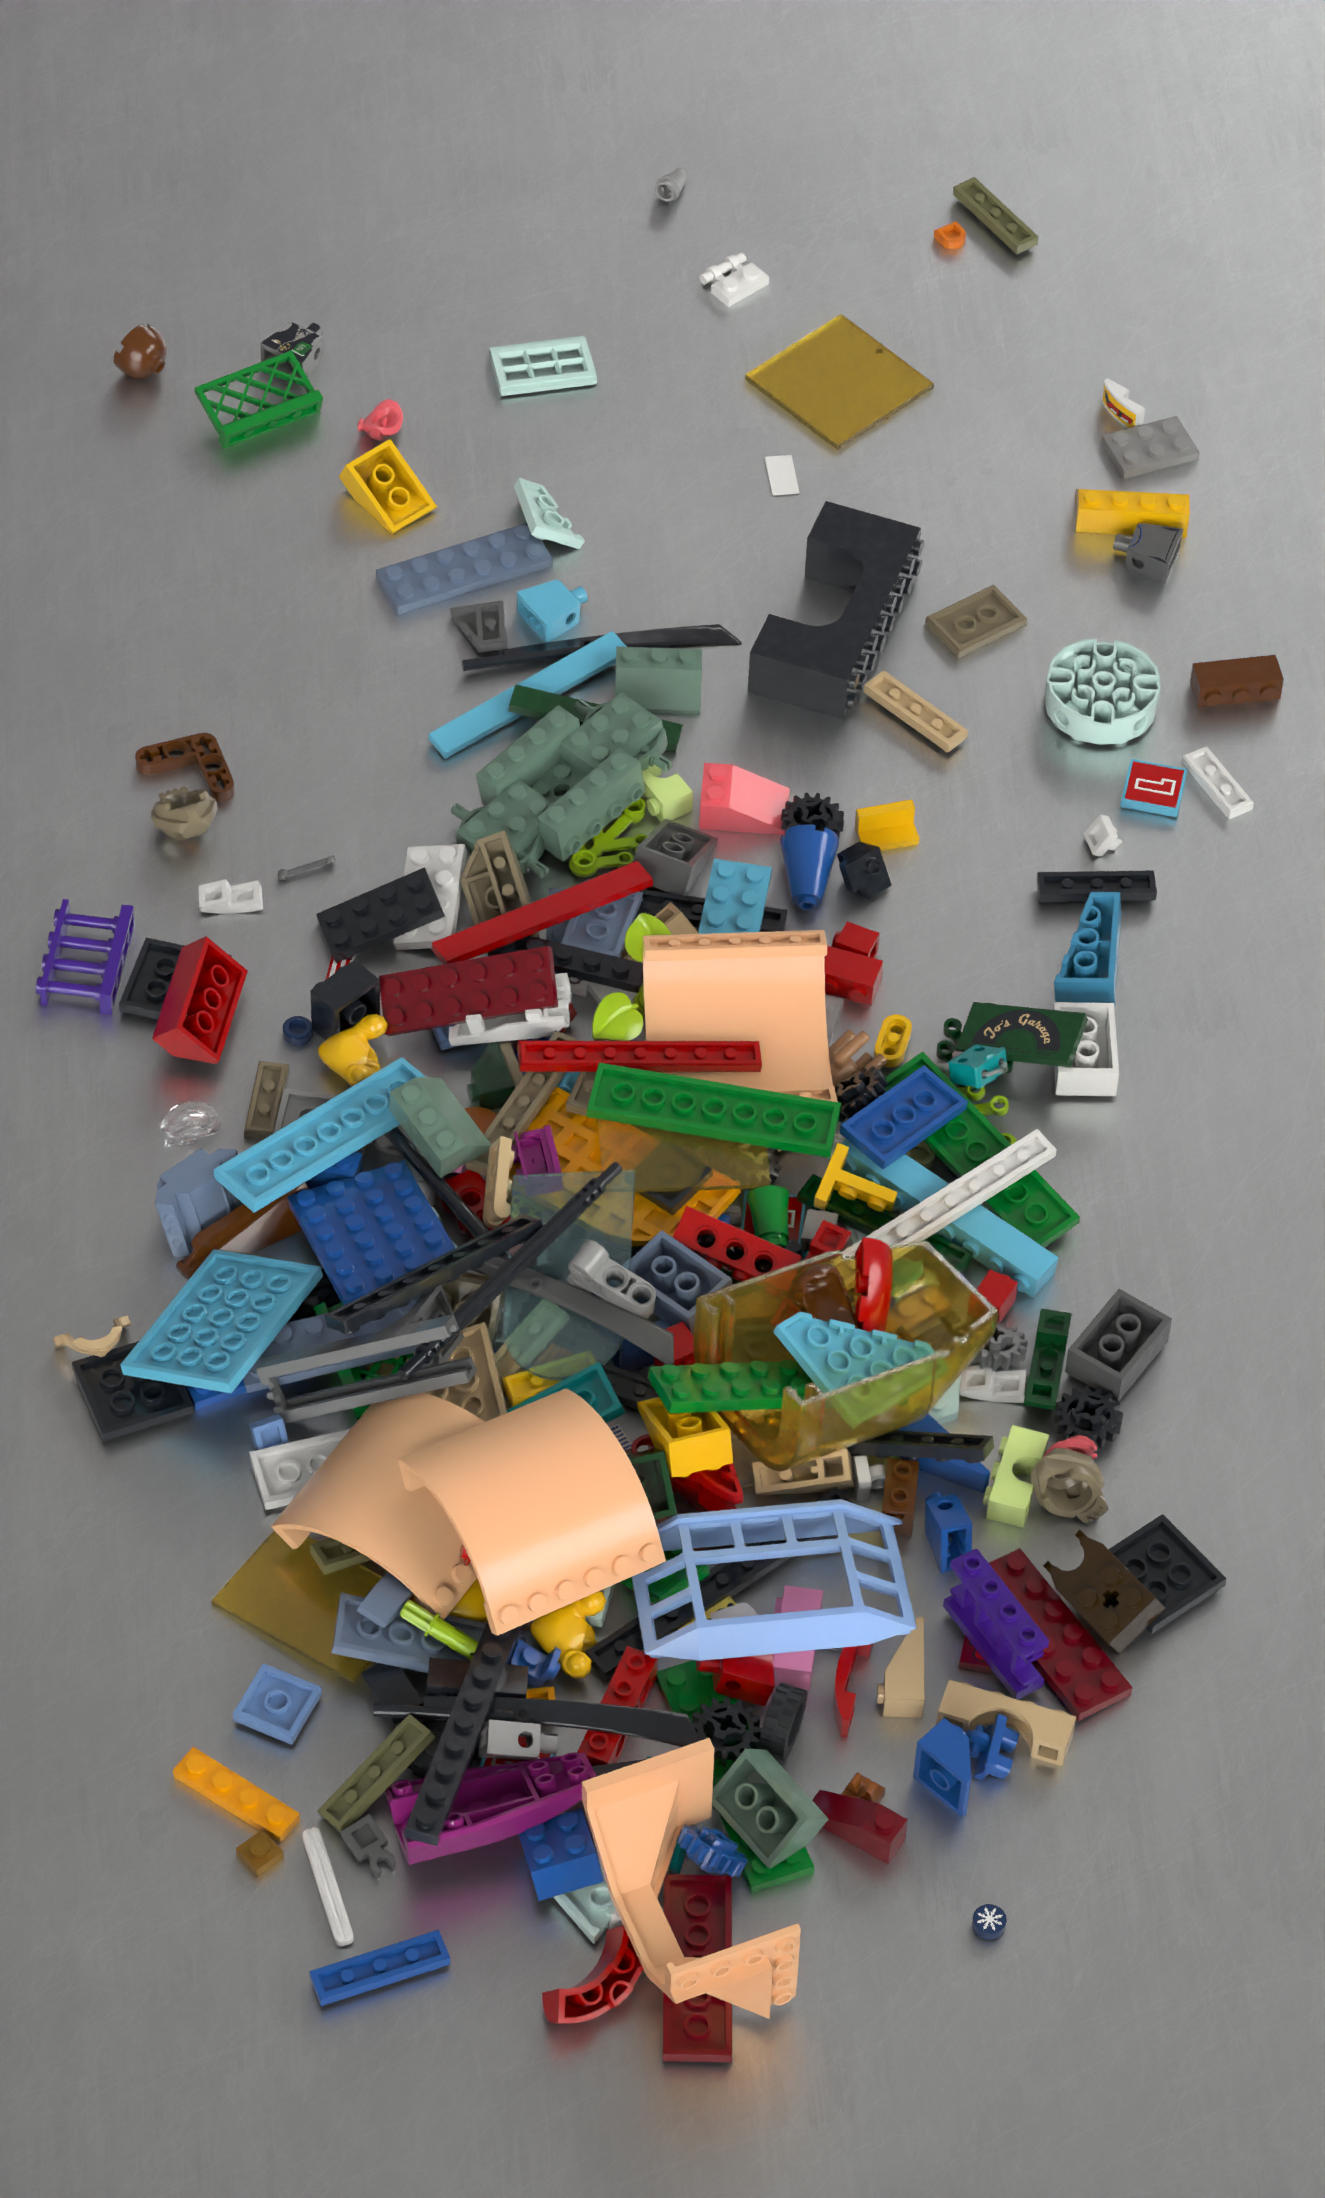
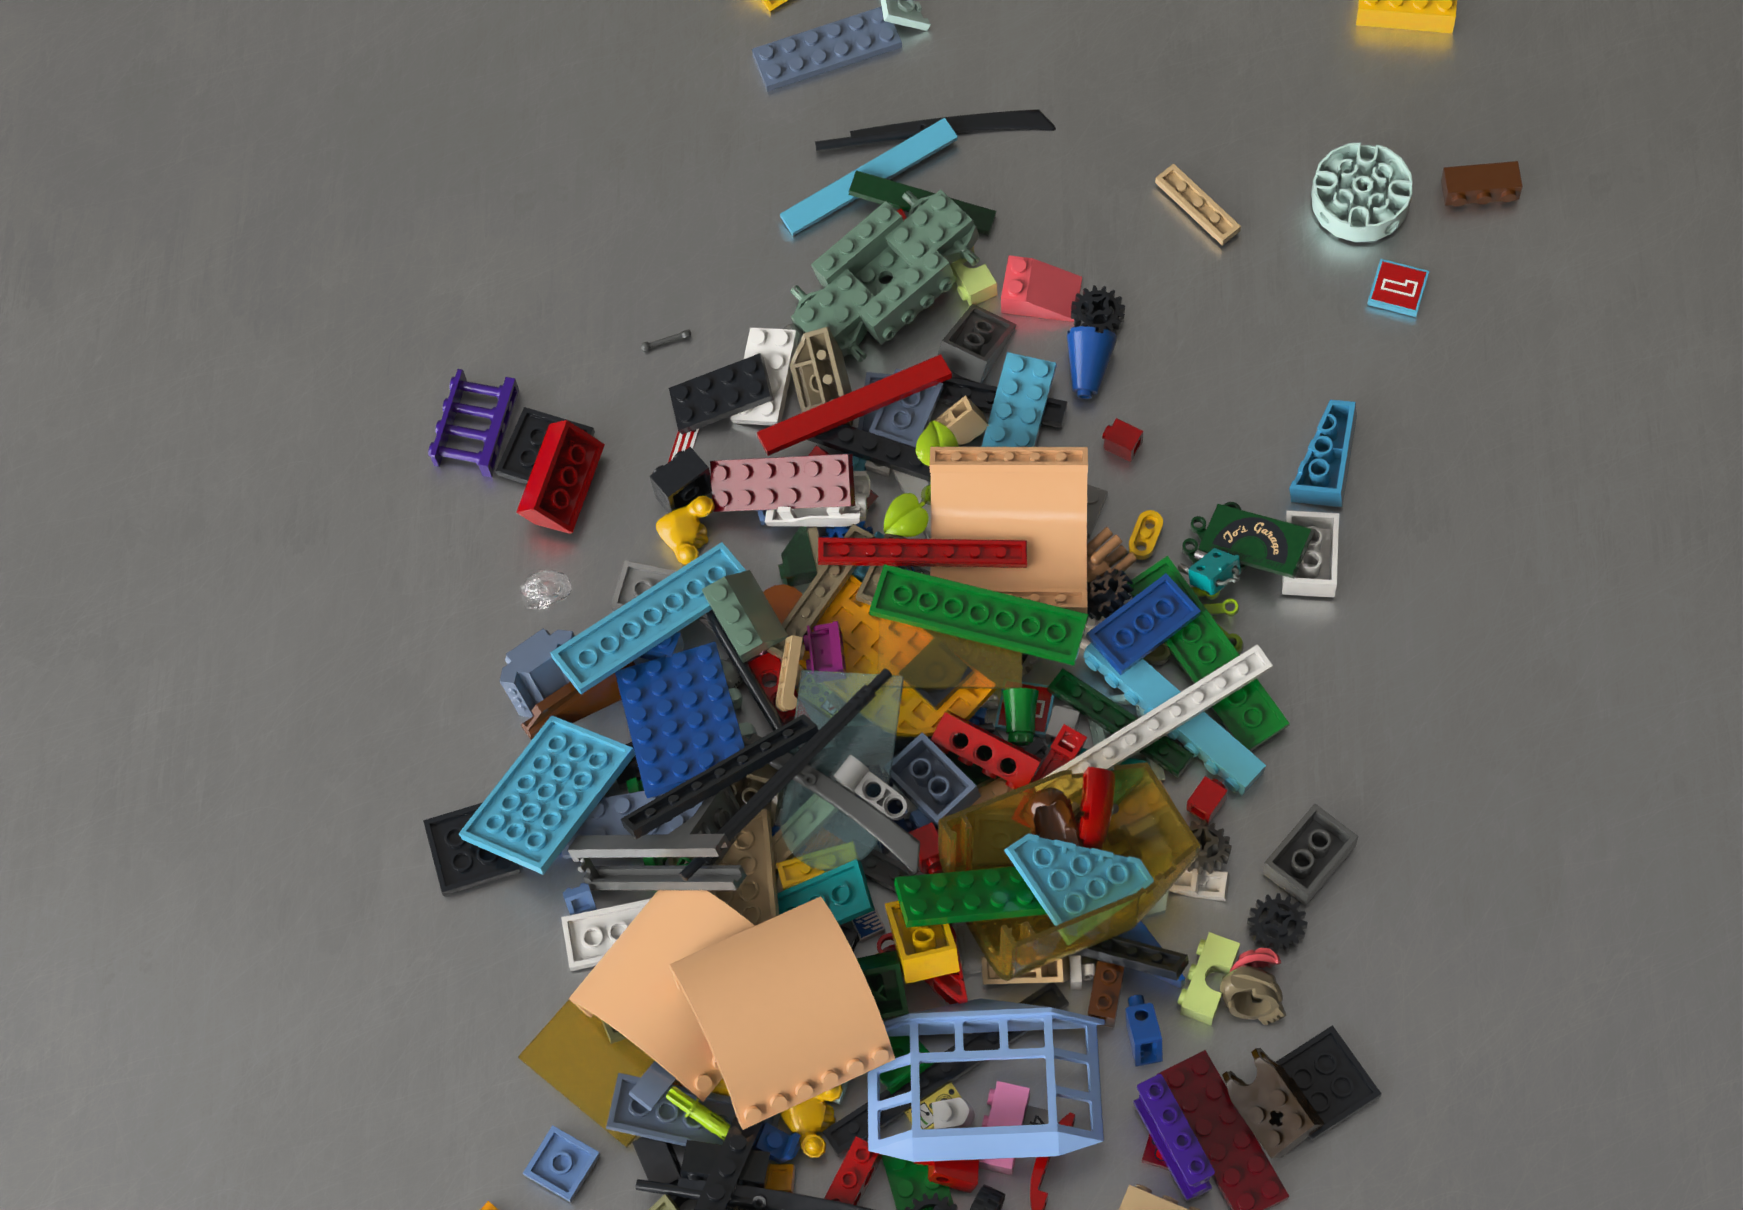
camera: 15 degrees right, 15 degrees up
tan helmet [53,1315,131,1357] -> none
reddish brown beam [135,733,234,802] -> none
dark tan helmet [151,786,218,841] -> none
white slope [198,879,263,914] -> none
dark tan tile [244,1061,289,1140] -> none
dark blue tile [283,1016,313,1046] -> none
dark grey wing [450,600,508,653] -> none
medium azure torso [517,580,588,643] -> none
lime plant [569,798,647,877] -> none
sand green slope [615,646,702,715] -> none
black arch [748,501,924,720] -> none
yellow bracket [813,1143,898,1212] -> none
red brick [824,945,884,1006] -> none
black brick [837,841,892,899] -> none
yellow panel [854,799,920,851] -> none
tan slope [877,1617,925,1718] -> none
dark tan tile [925,584,1027,659] -> none
dark green slope [1023,1308,1072,1410] -> none
black plate [1036,870,1157,902] -> none
white tile [1084,814,1122,857] -> none
dark grey torso [1113,523,1183,584] -> none
white tile [1182,746,1254,820] -> none

